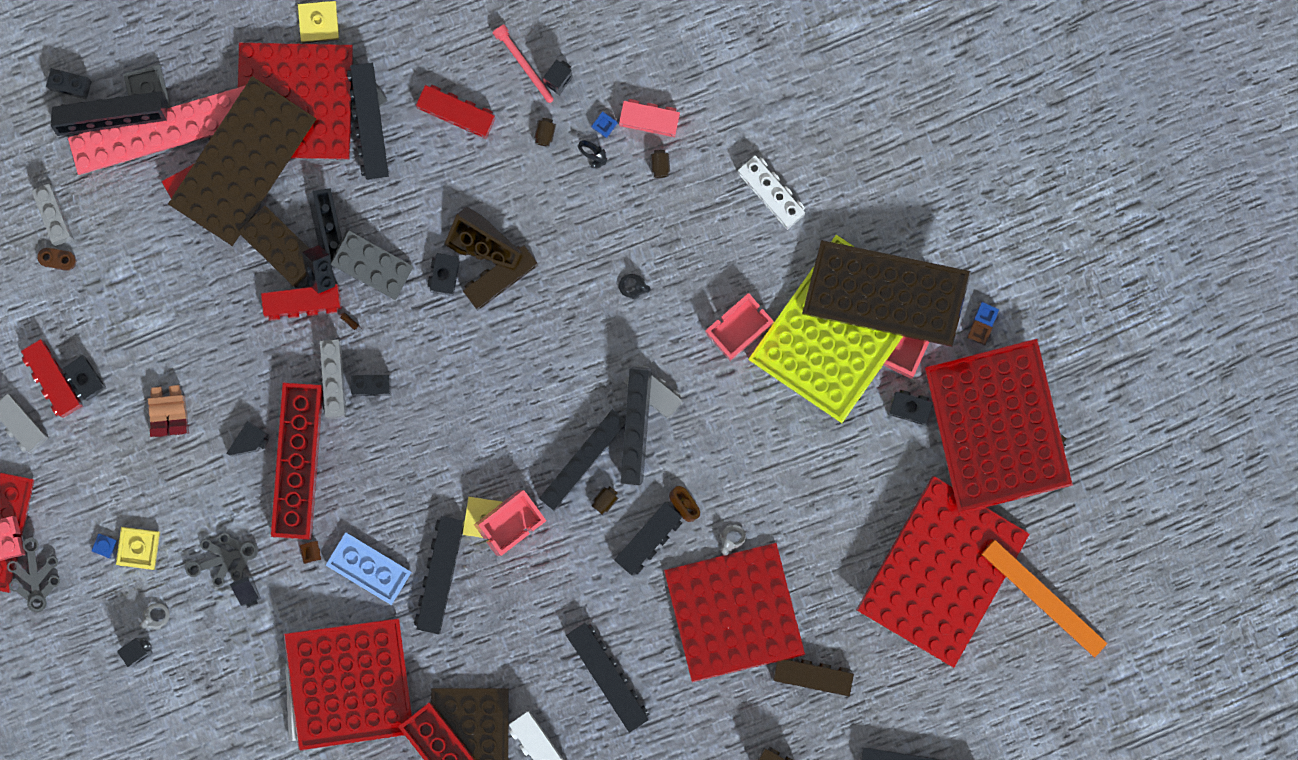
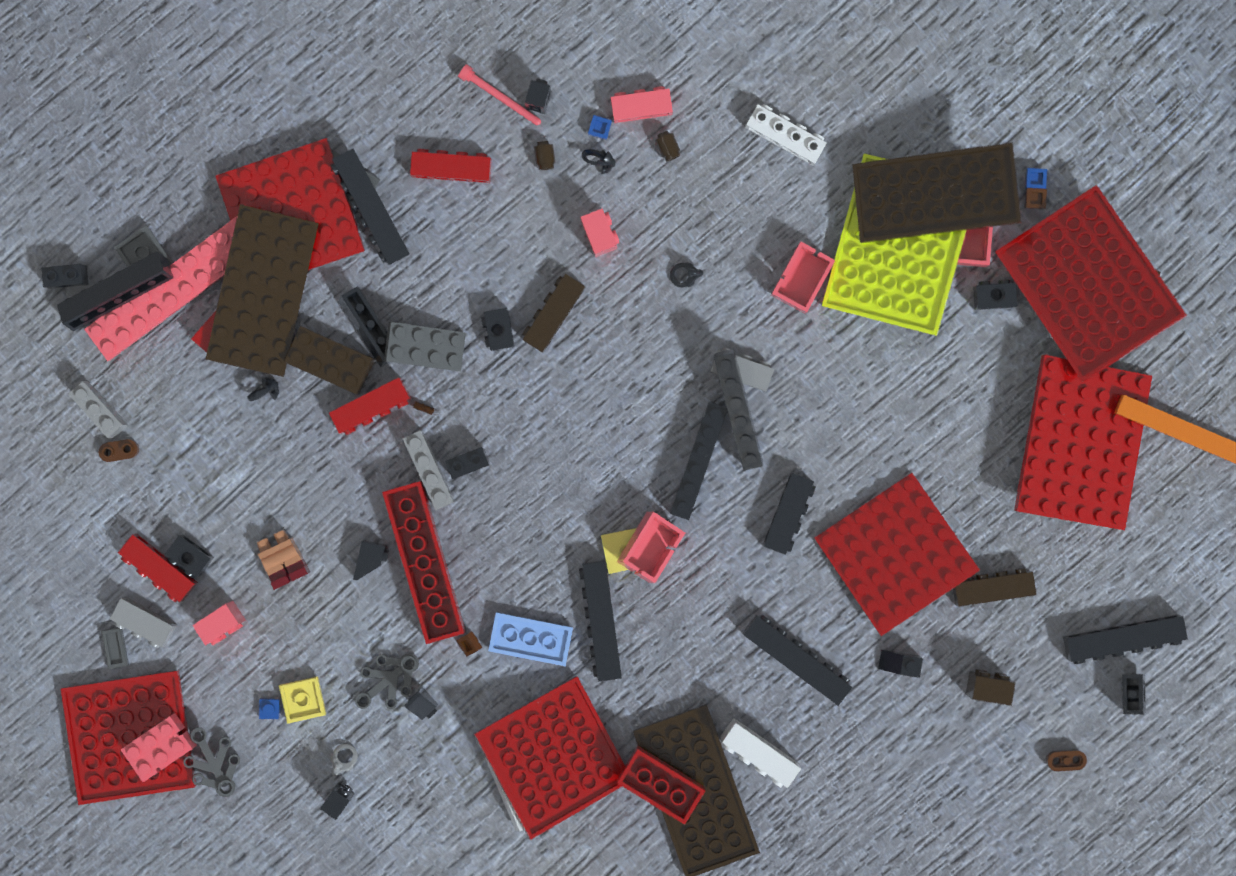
camera: 20 degrees left, 5 degrees up
light yellow plate [298,1,339,43] -> none
black brick [302,245,335,294] -> none
dark brown wedge [444,207,522,269] -> none
dark brown brick [591,486,619,515] -> none
reddish brown plate [669,486,700,522] -> none
light grey piece [720,525,746,556] -> none
none -> coral brick [192,601,246,646]
none -> black piece [247,377,279,401]
none -> coral brick [580,208,619,258]
none -> black slope [878,650,923,678]

